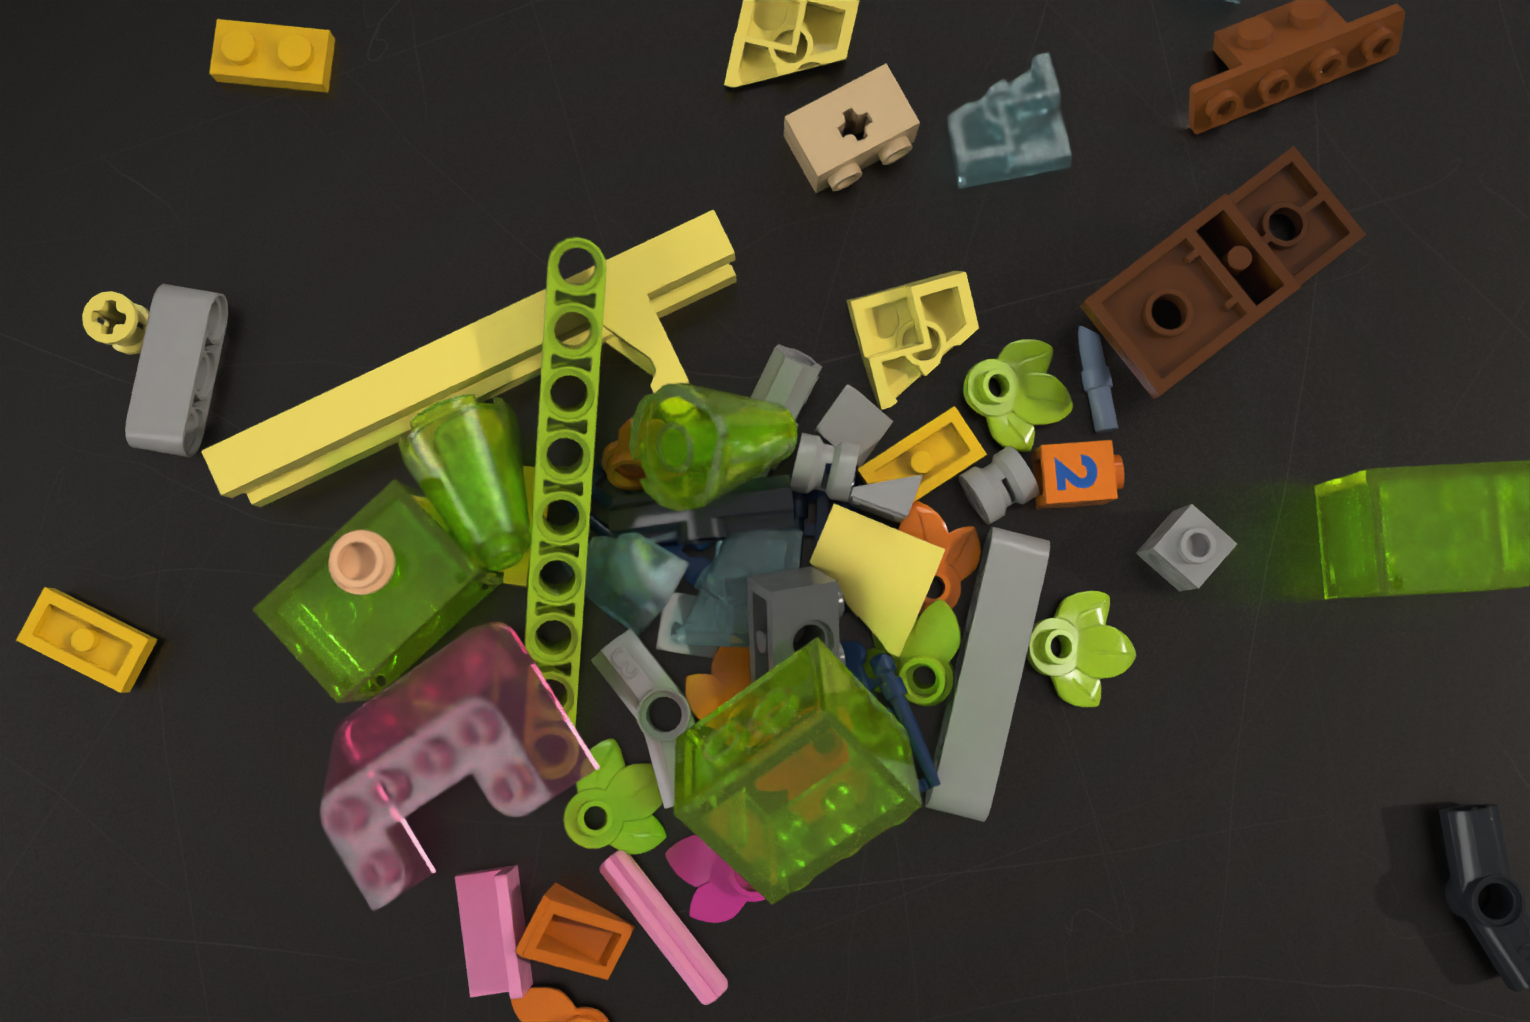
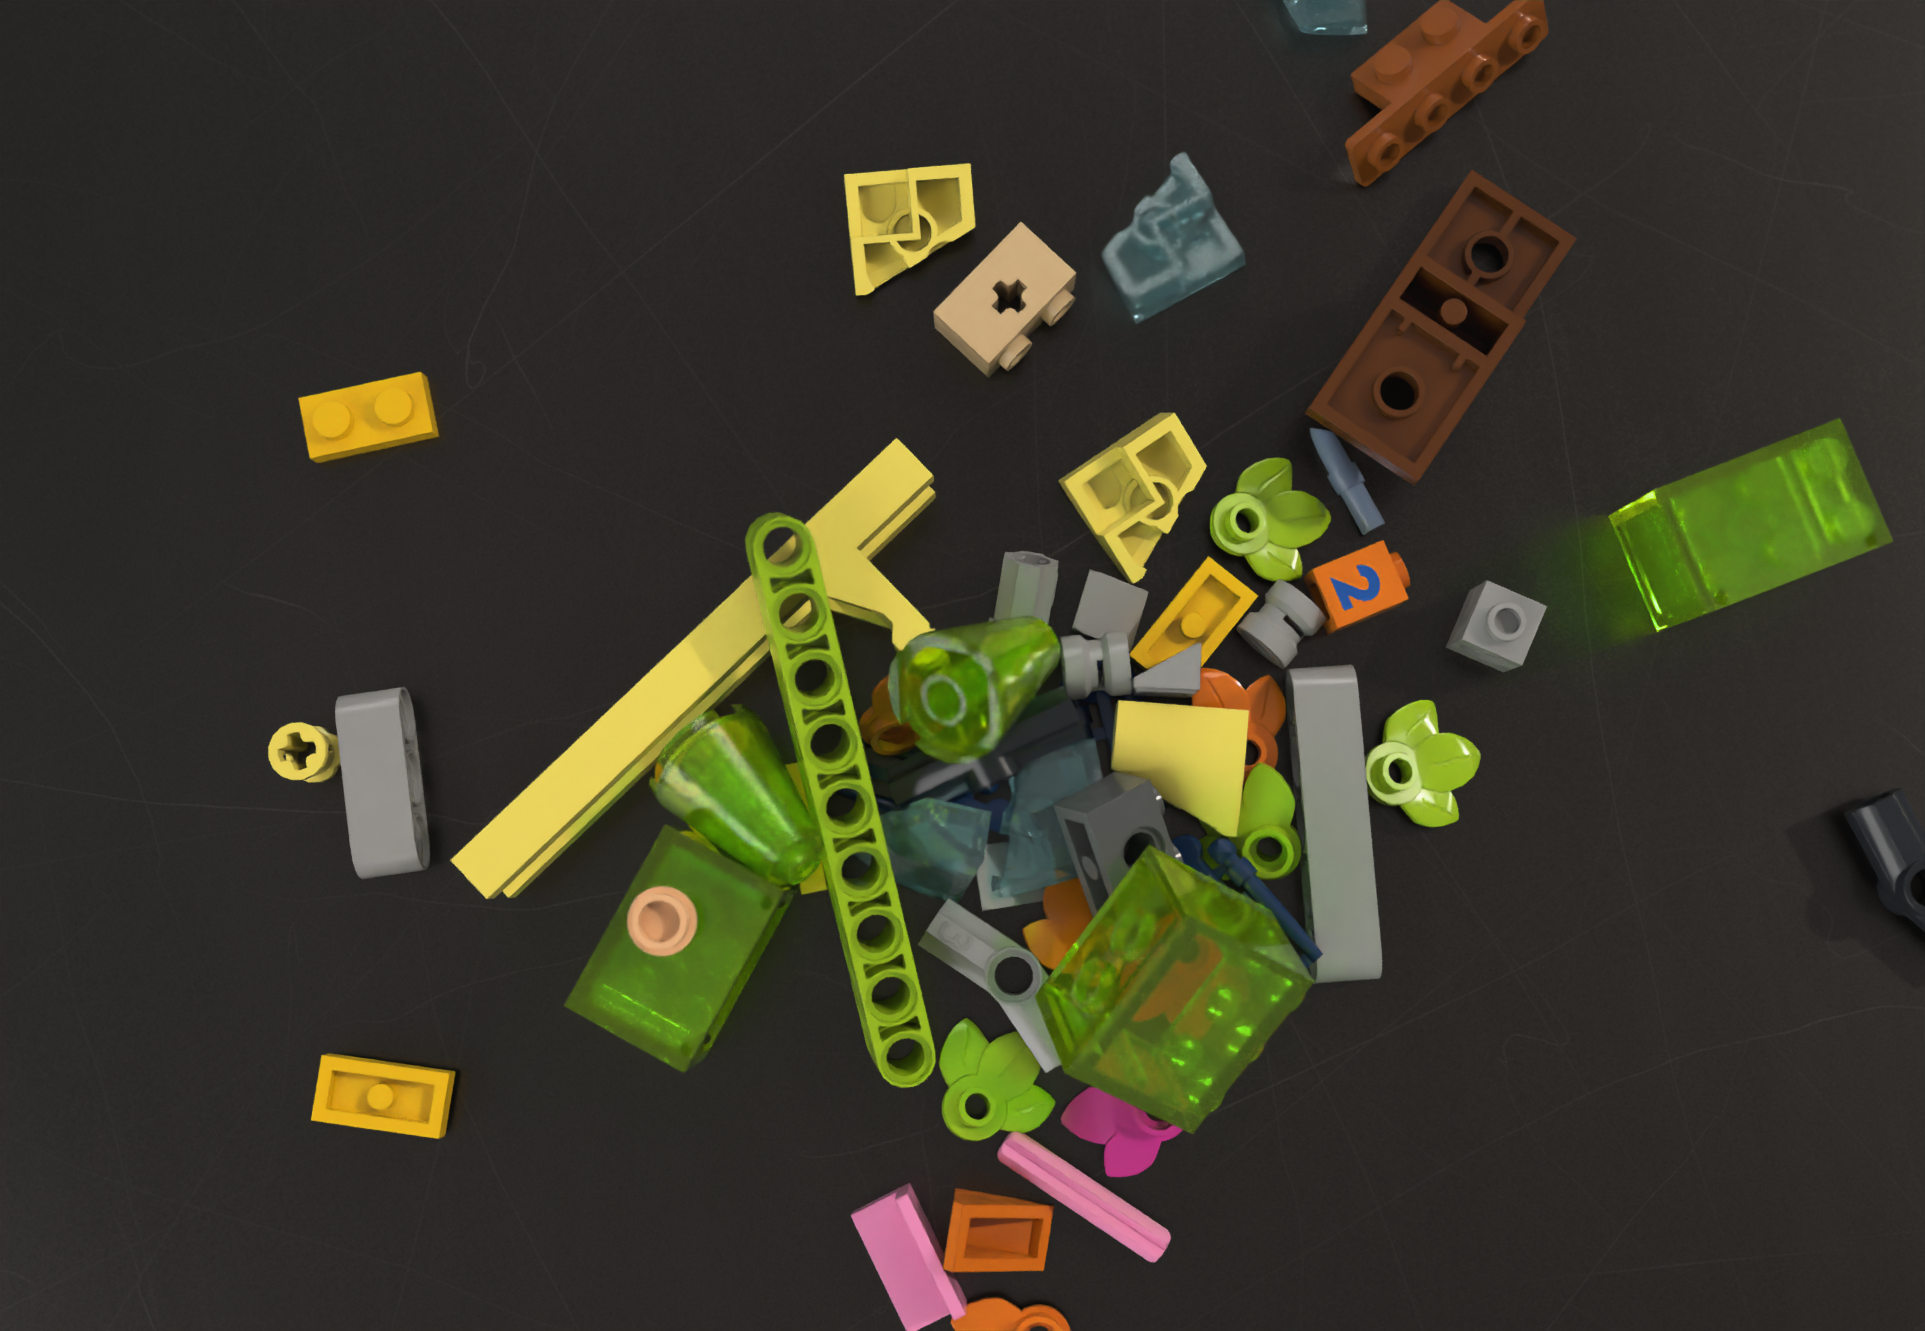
camera: 10 degrees left, 0 degrees up
clear pink windscreen [320,621,599,912] -> none

